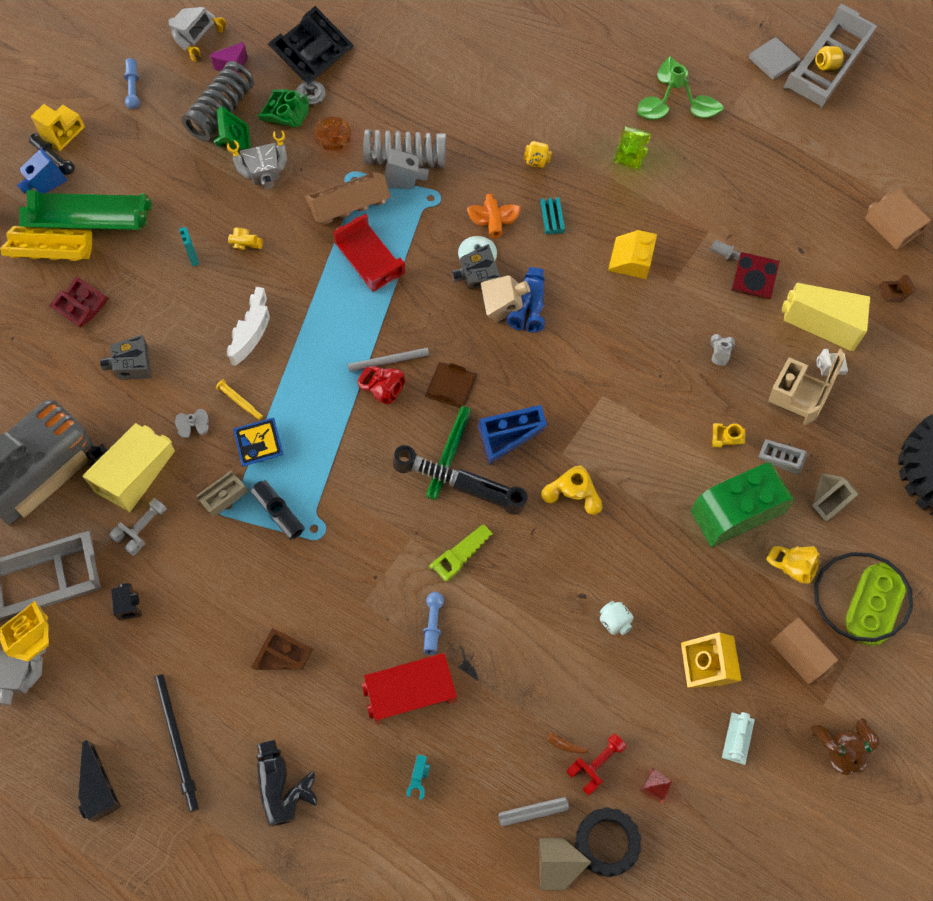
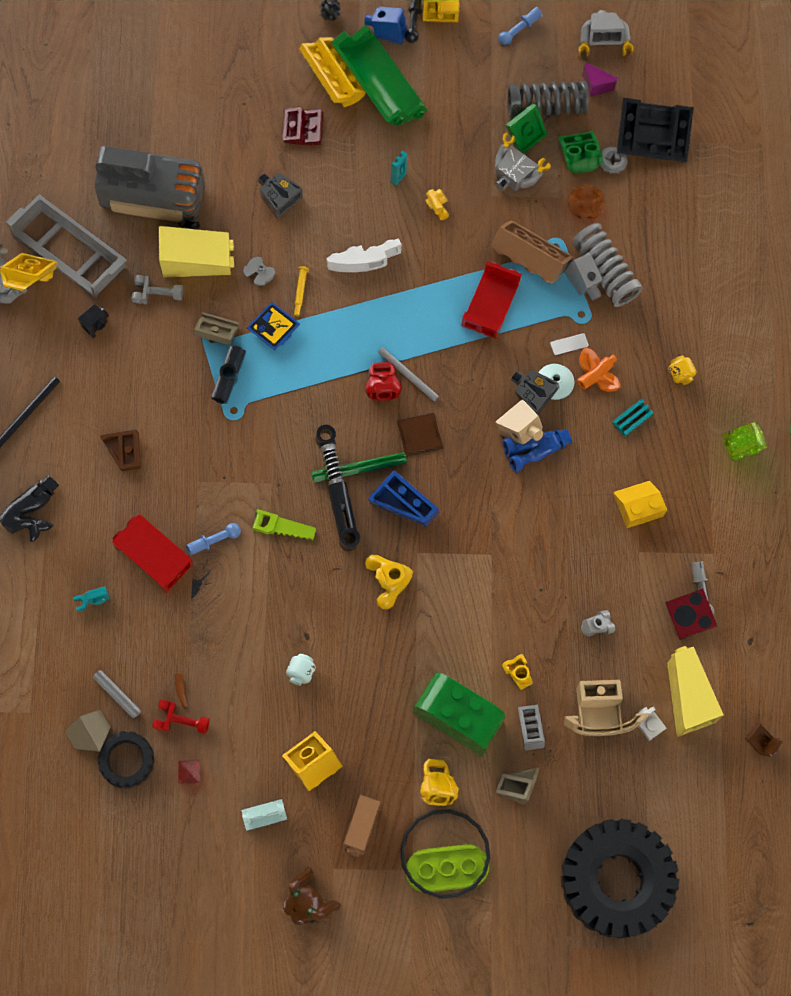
camera: 55 degrees right, 5 degrees up
none -> white sticker [550,333,589,355]

